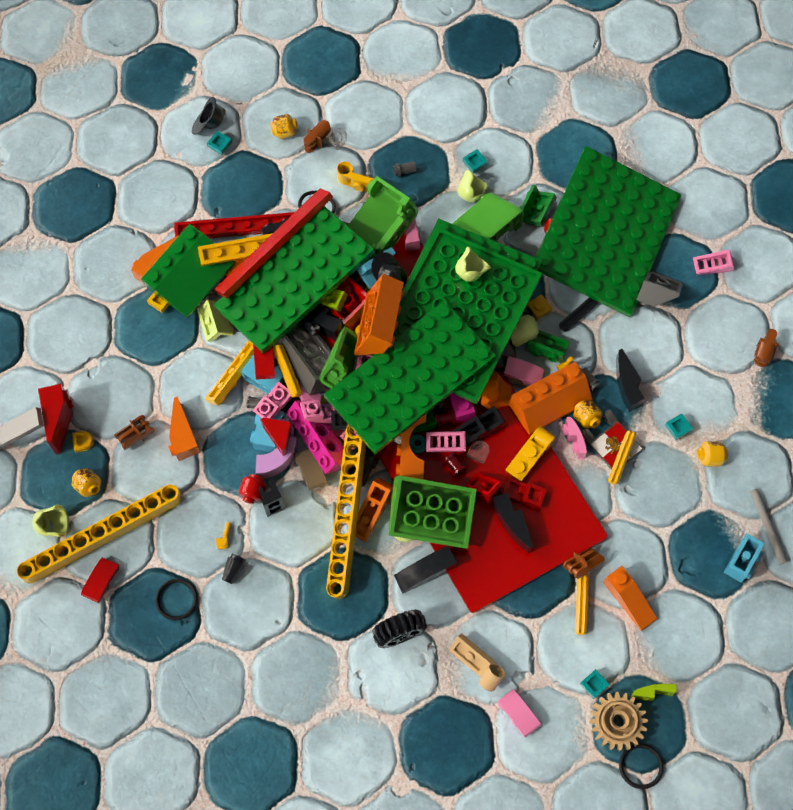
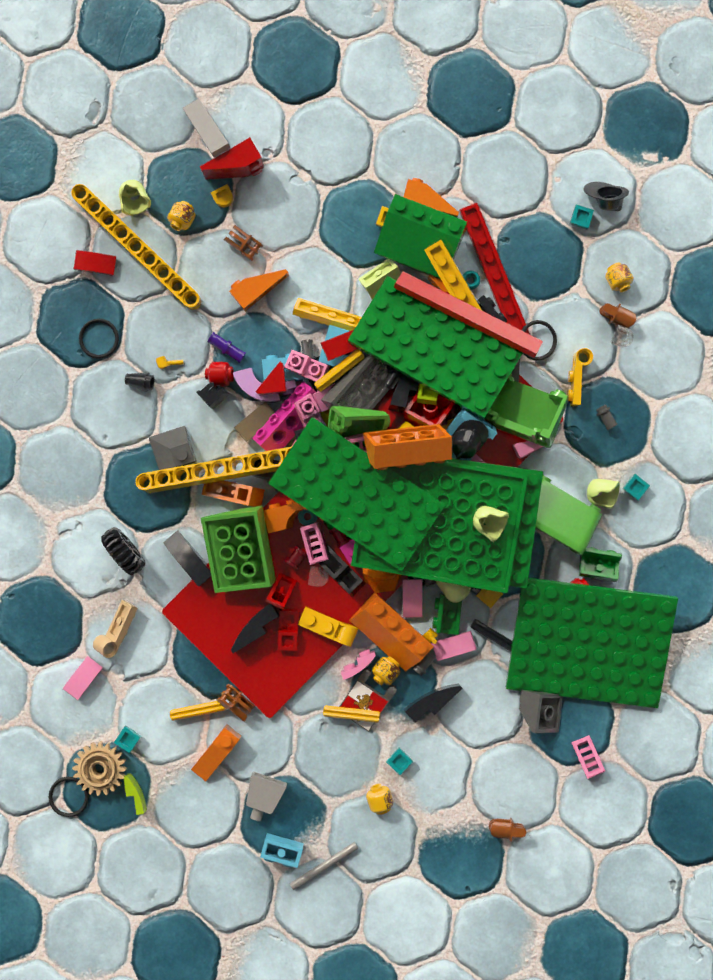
camera: 70 degrees right, 20 degrees up
none -> dark grey slope [149,426,197,470]
none -> dark purple pin [207,332,246,363]
none -> light grey torso [246,771,287,821]
none -> bright pink slope [432,631,477,661]

